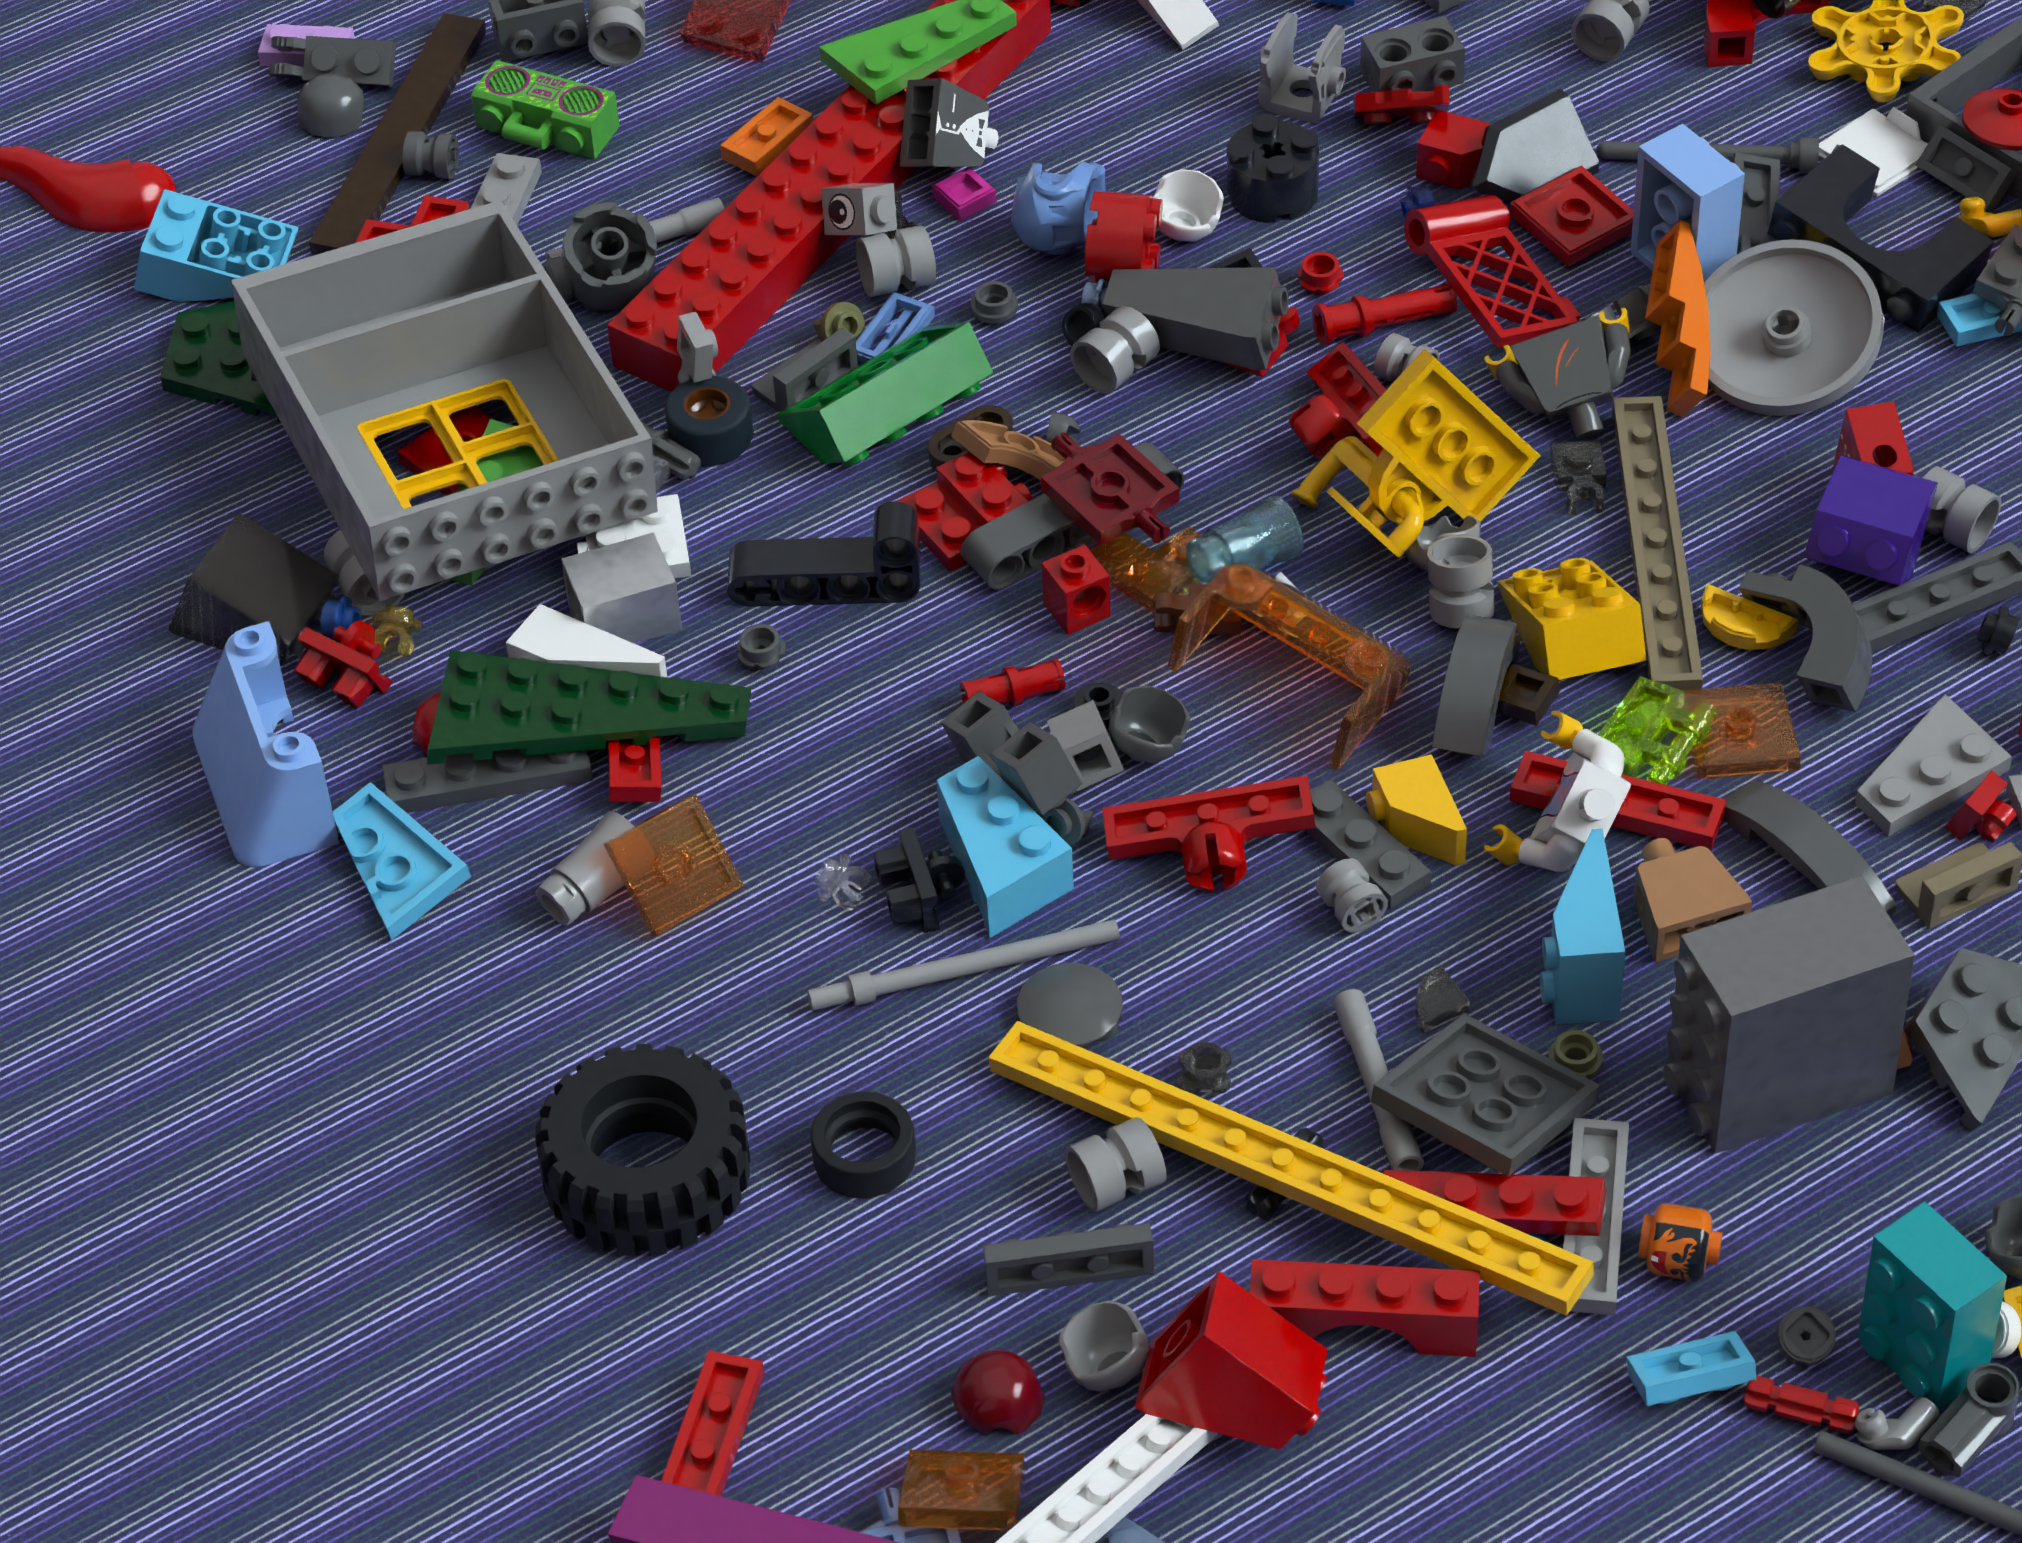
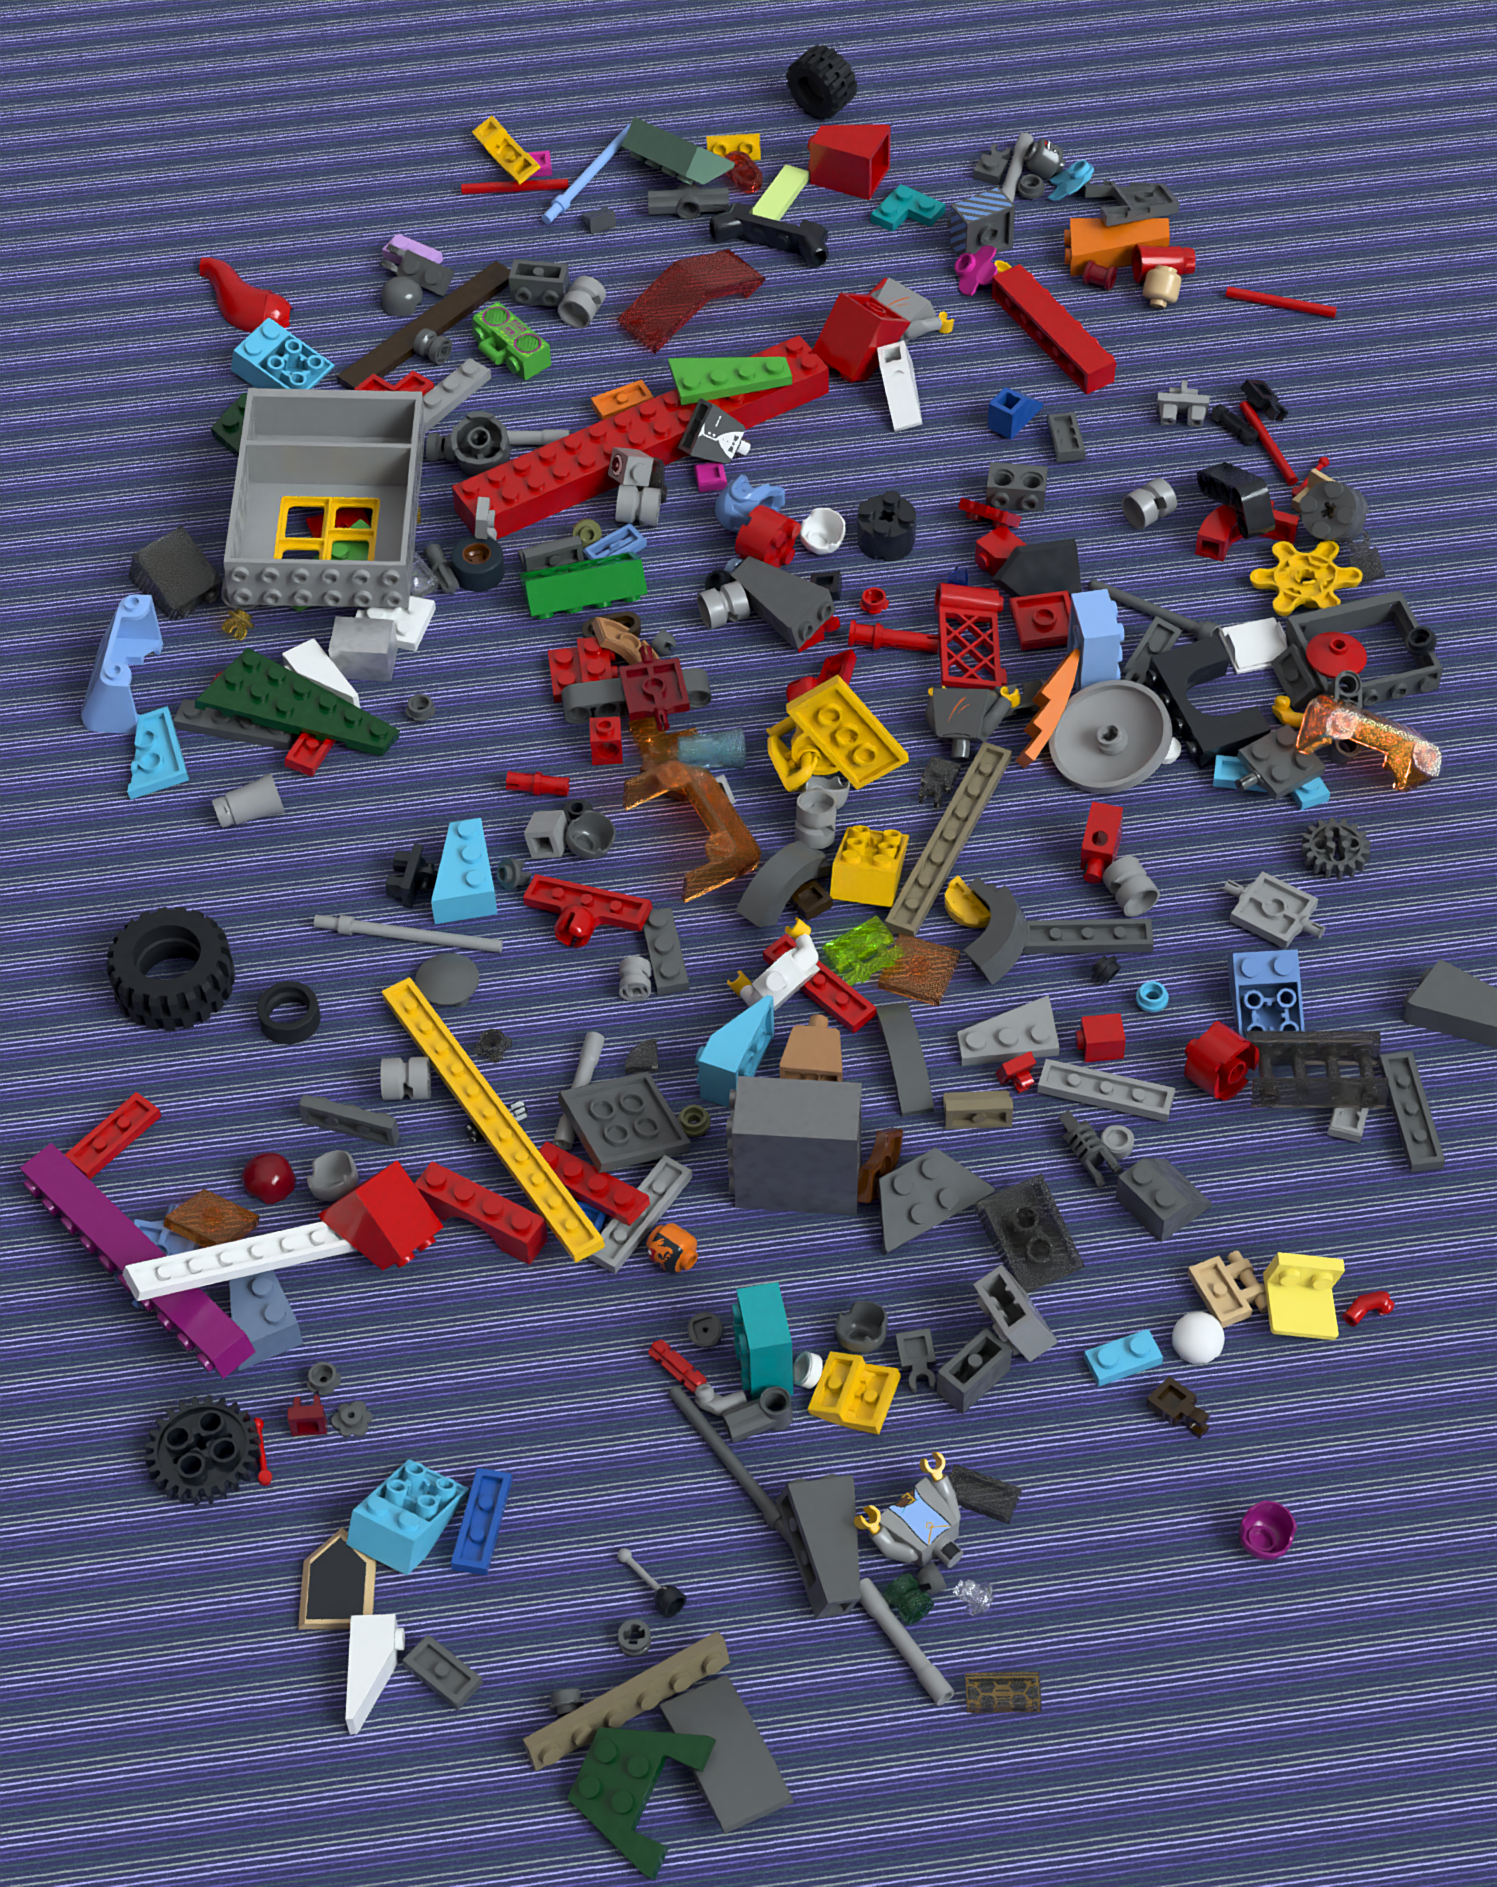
camera: 25 degrees right, 5 degrees up
red hips [294,620,393,709] -> none
blue plate [321,596,362,643] -> none
clear orange plate [603,794,744,936] -> none
black beam [727,501,921,607] -> none
clear plate [814,853,872,910] -> none
dark grey arch [940,691,1082,816] -> none
dark grey plate [971,281,1018,324] -> none
light grey piece [1258,12,1346,124] -> none
yellow slope [1366,754,1467,865] -> none
light grey wheel [1374,332,1440,382] -> none
medium azure plate [1627,1331,1757,1406] -> none
dark purple slope [1804,455,1938,586] -> none

